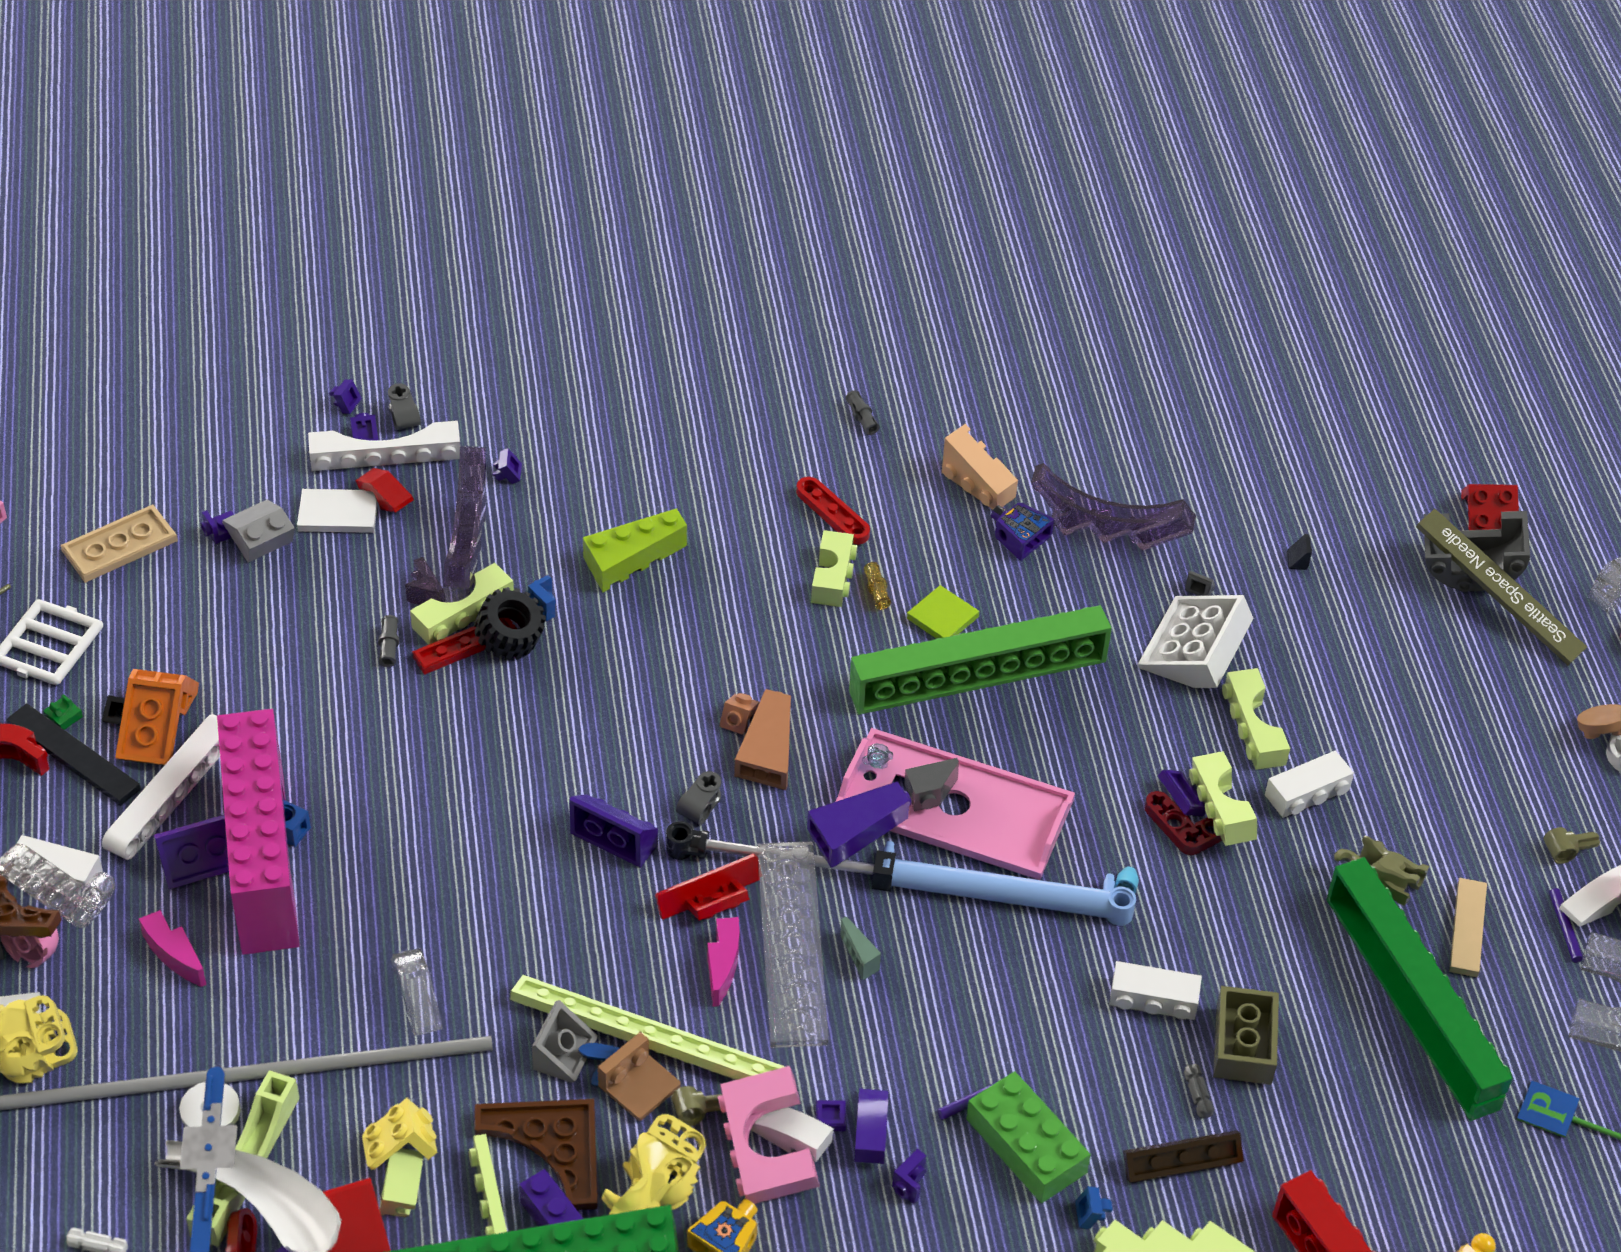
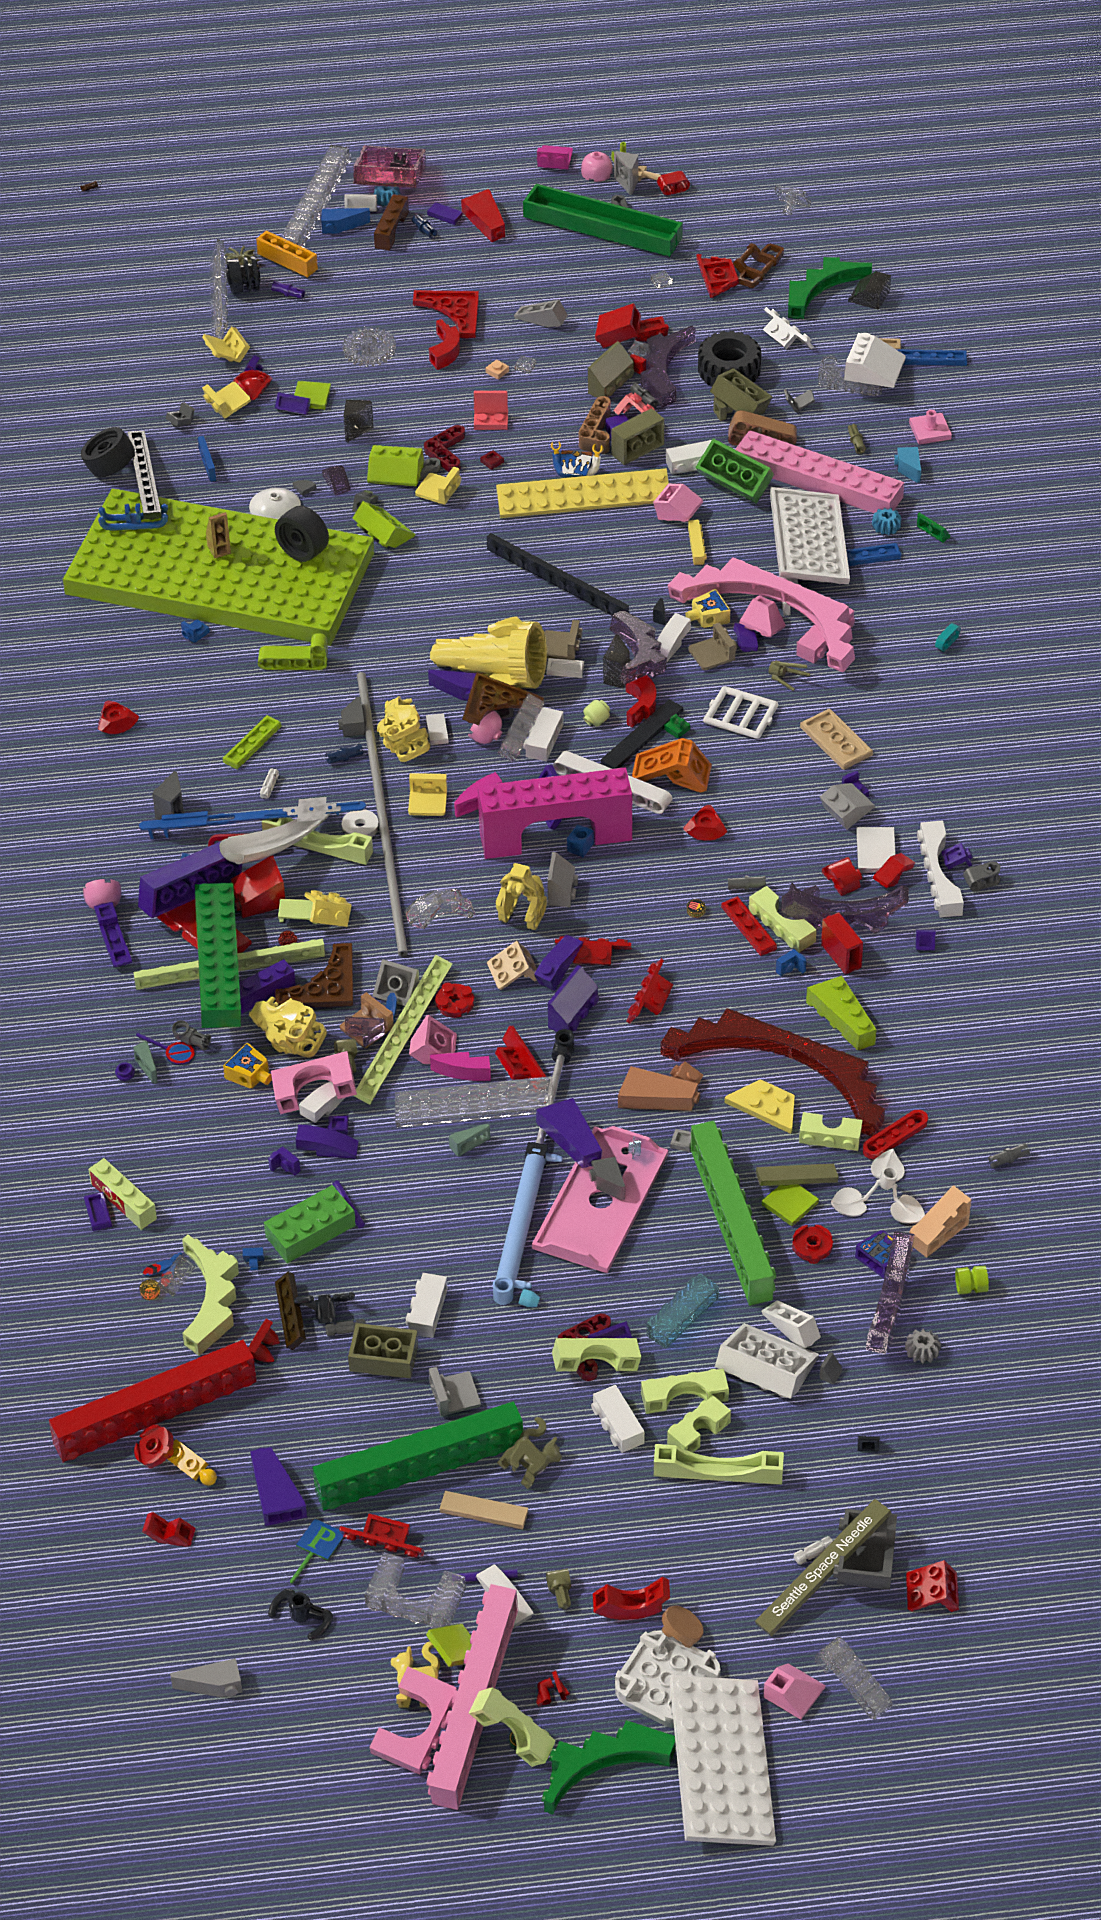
camera: 95 degrees right, 0 degrees up
dark purple tile [328,379,362,414] -> none
black tyre [474,587,546,660] -> none
dark grey piece [676,771,721,825] -> none
clear yellow pin [863,562,891,610] -> none
none -> red tile [248,1318,280,1362]
none -> dark purple slope [250,1447,307,1526]
none -> clear red plate [278,930,297,946]
none -> black piece [294,1292,355,1324]
none -> dark blue pin [325,743,363,764]
none -> red bracket [339,1513,425,1558]
none -> slope [345,1017,385,1047]
none -> light yellow bracket [408,773,447,816]
none -> bright pink slope [409,1015,457,1064]
none -> light grey bracket [429,1367,481,1416]
none -> red plate [435,983,474,1018]
none -> tan bracket [487,941,537,990]
none -> light yellow animal [496,863,547,930]
none -> dark purple slope [534,934,583,991]
none -> light grey slope [547,852,578,907]
none -> red bracket [555,936,632,966]
none -> yellowish green head [583,700,610,727]
none -> red arch [593,1577,670,1620]
none -> red bracket [626,958,673,1023]
none -> clear light blue brick [646,1273,719,1349]
none -> yellowish green arch [654,1444,784,1485]
none -> clear red arch [660,1008,885,1136]
none -> yellowish green arch [667,1396,731,1453]
none -> light grey tile [670,1129,691,1152]
none -> red hat [683,805,728,841]
none -> tile [687,899,706,918]
none -> light yellow wing [724,1079,795,1134]
none -> olive tile [756,1163,839,1186]
none -> white slope [762,1300,821,1348]
none -> red plate [792,1224,833,1264]
none -> white axle [794,1536,833,1565]
none -> red brick [821,912,863,975]
none -> red cylinder [822,857,862,896]
none -> white plant [831,1149,925,1224]
none -> light grey gear [905,1328,941,1365]
none -> lime wheel [955,1266,989,1294]

